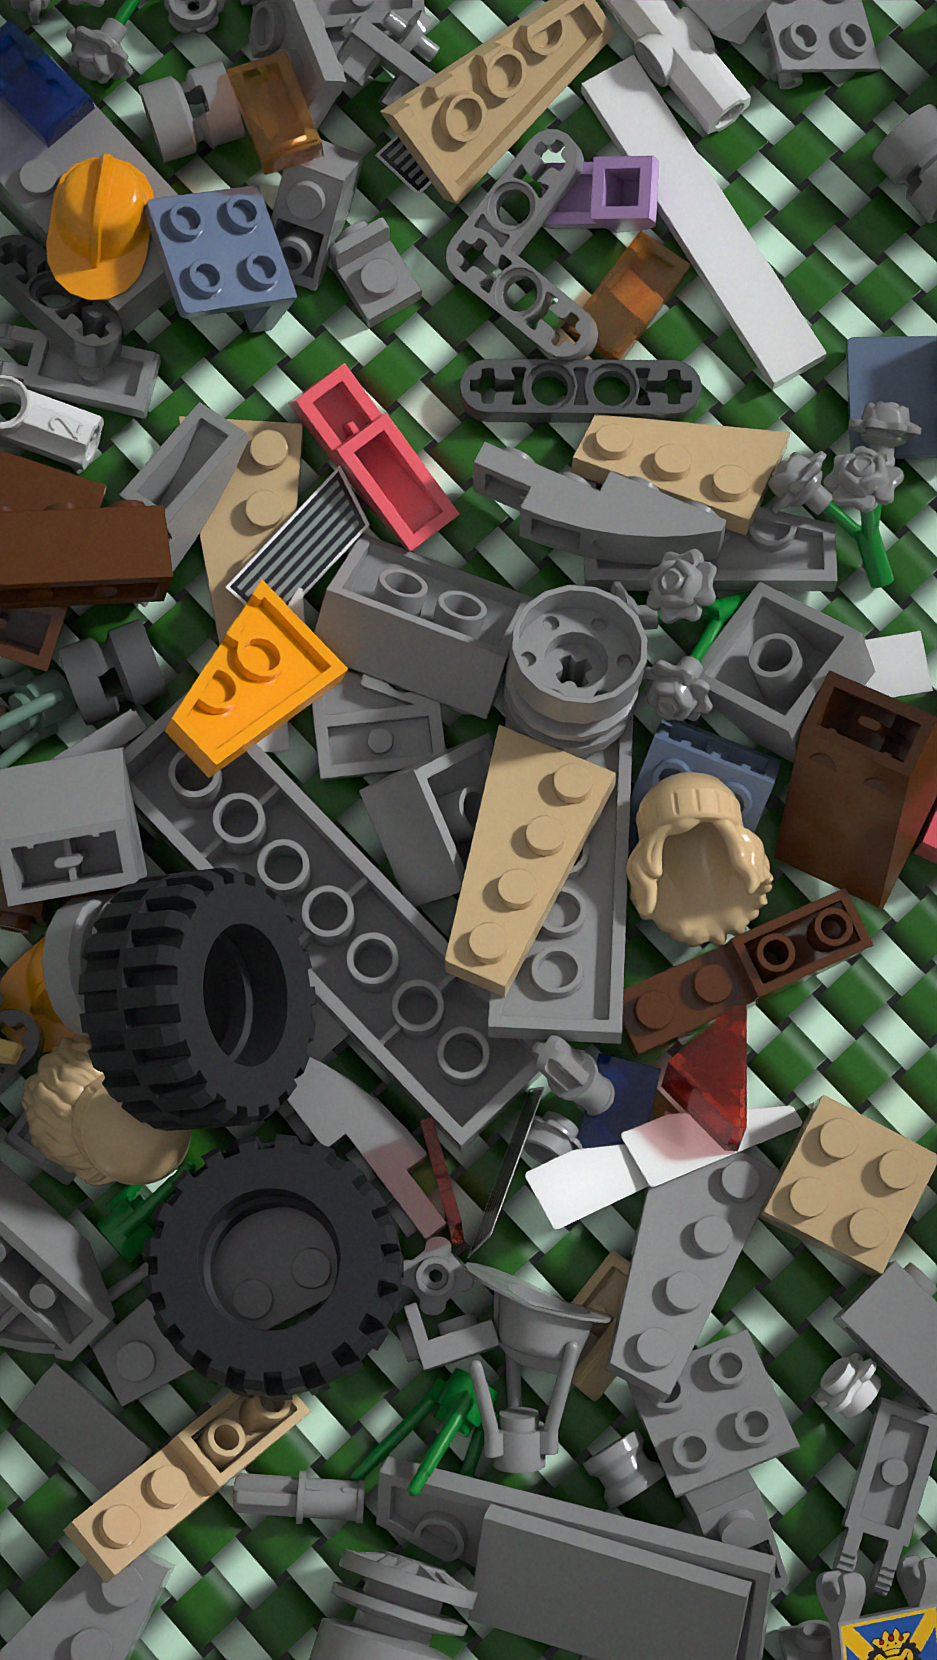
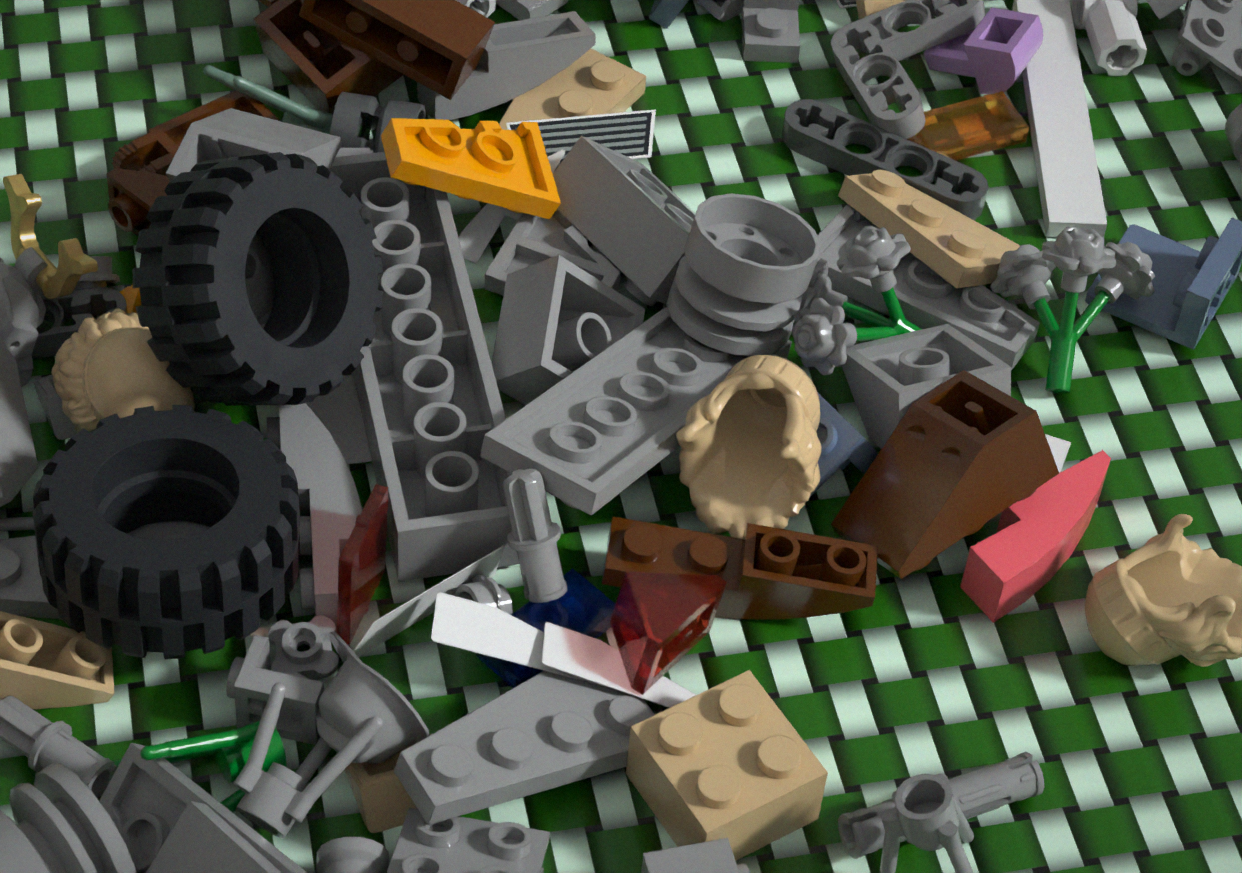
camera: 30 degrees right, 30 degrees down
coral slope [288,363,460,552] -> none
tan wing [445,725,616,997] -> none
light grey slope [474,442,727,565] -> none

